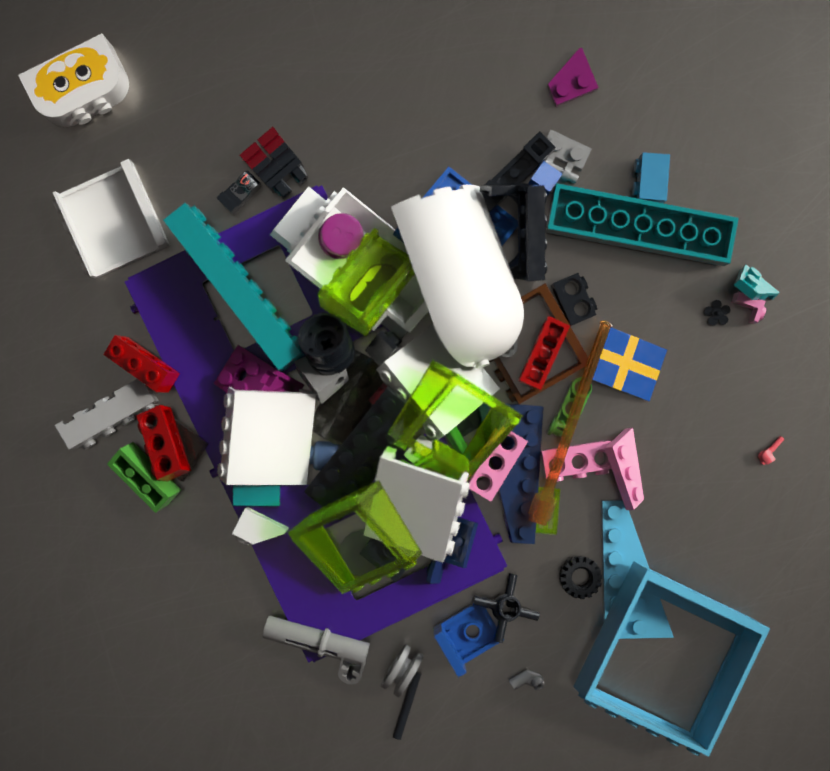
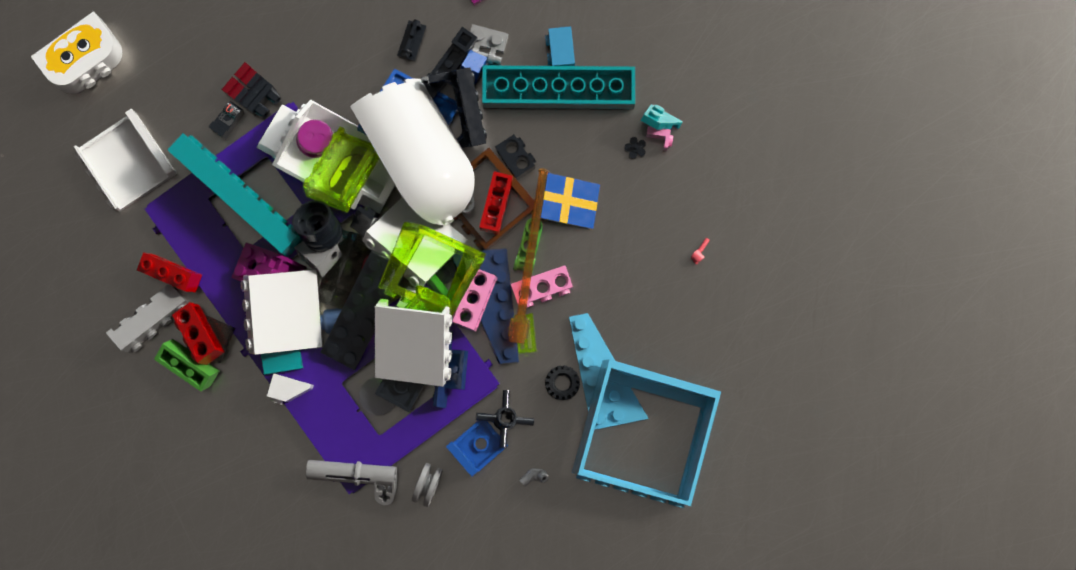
camera: 10 degrees left, 5 degrees down
clear neon green windscreen [288,480,423,594] -> none
black bar [392,671,422,740] -> none
bright pink wing [605,428,644,510] -> none
none -> black hinge [397,19,427,61]

